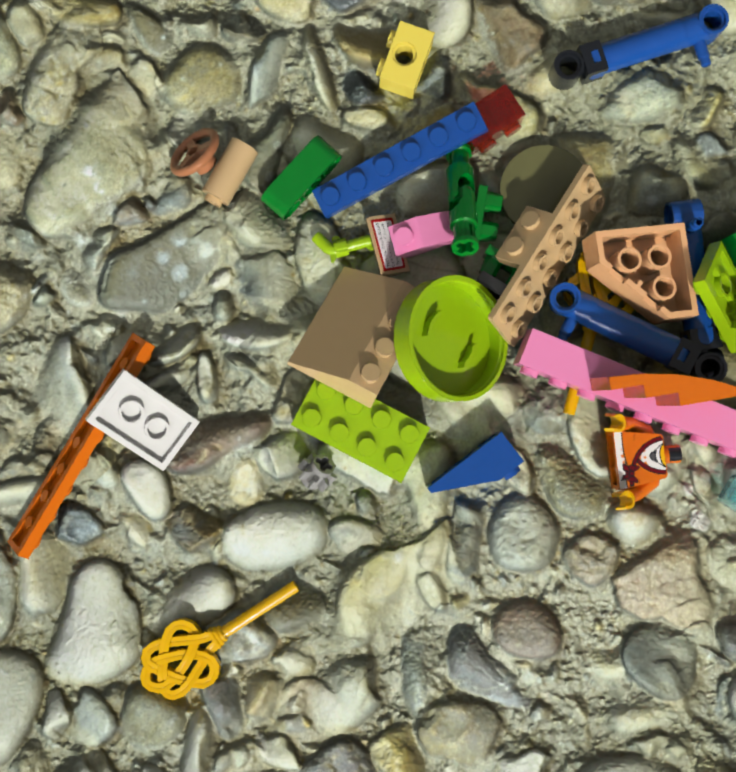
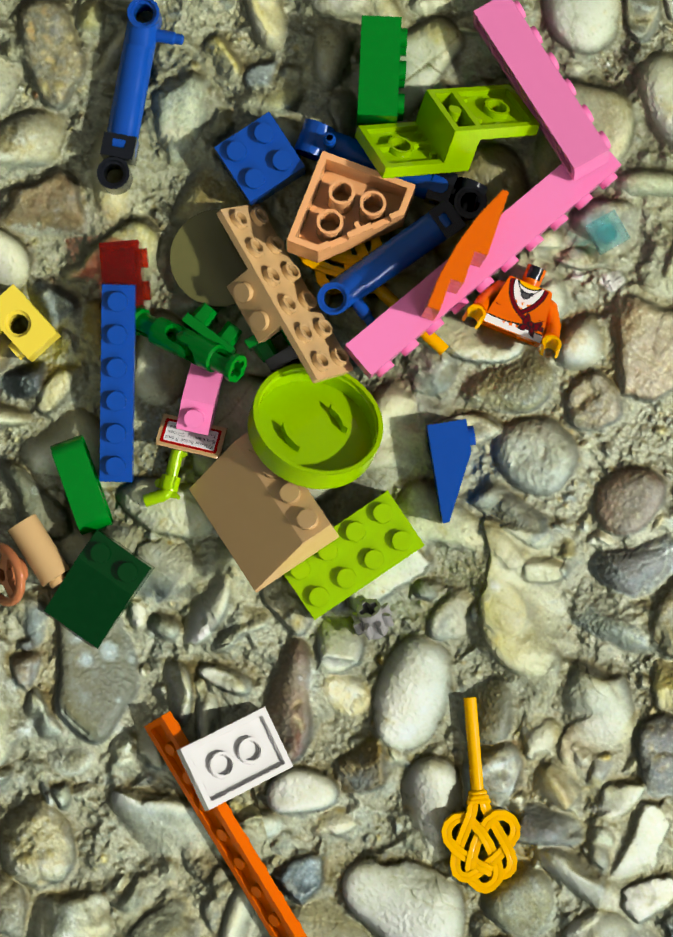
camera: 60 degrees left, 0 degrees up
none -> dark green slope [44,530,154,649]
none -> blue brick [214,112,306,206]

